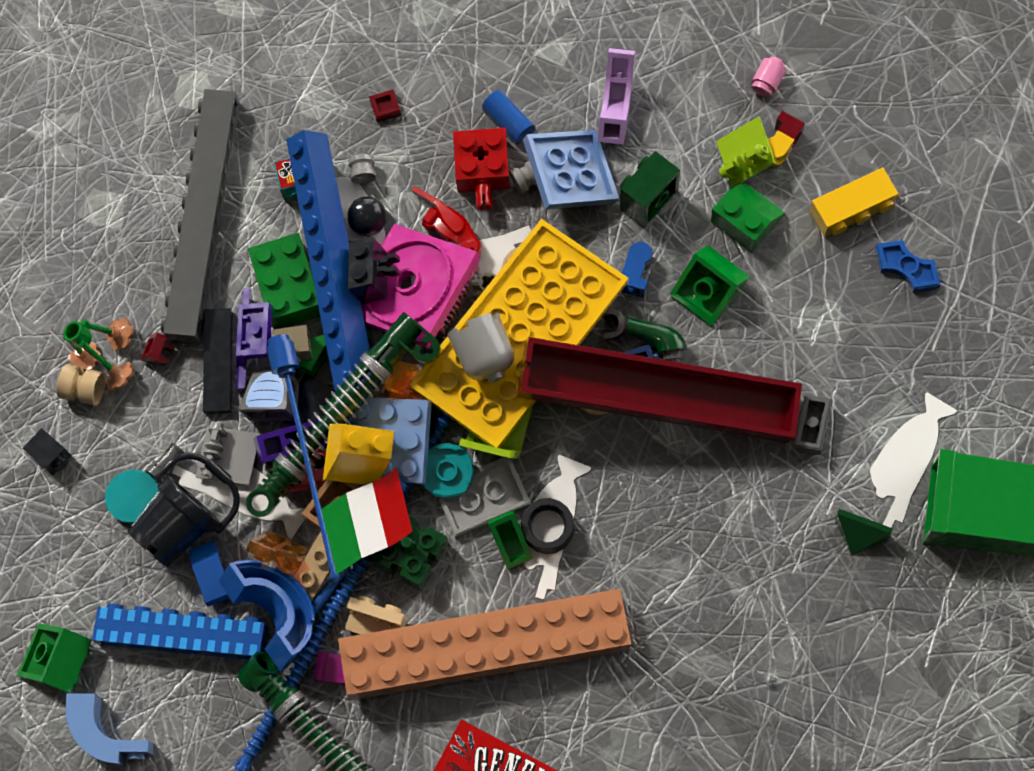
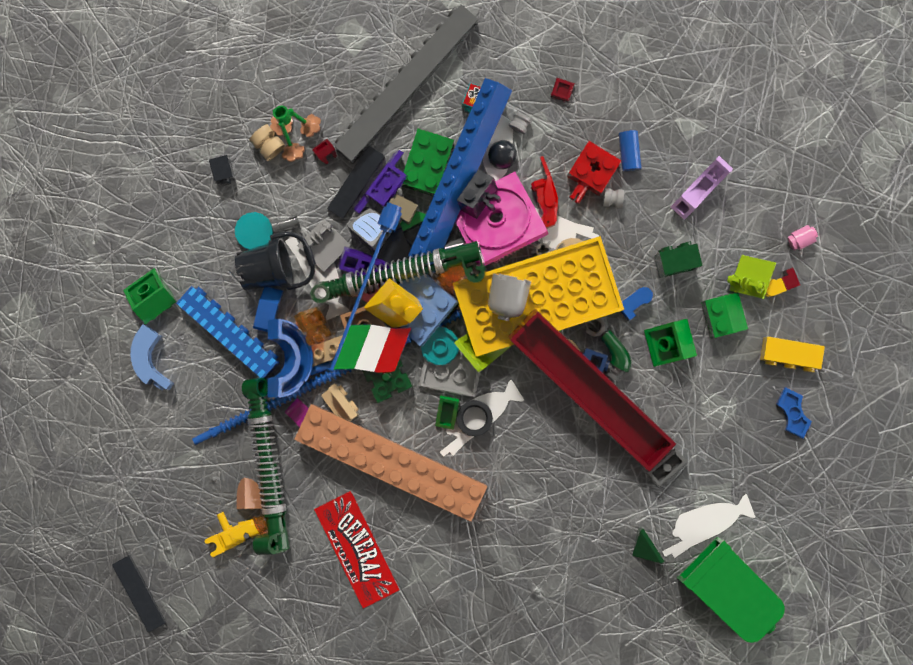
camera: 30 degrees right, 15 degrees up
medium blue plate [523,130,619,210] -> none

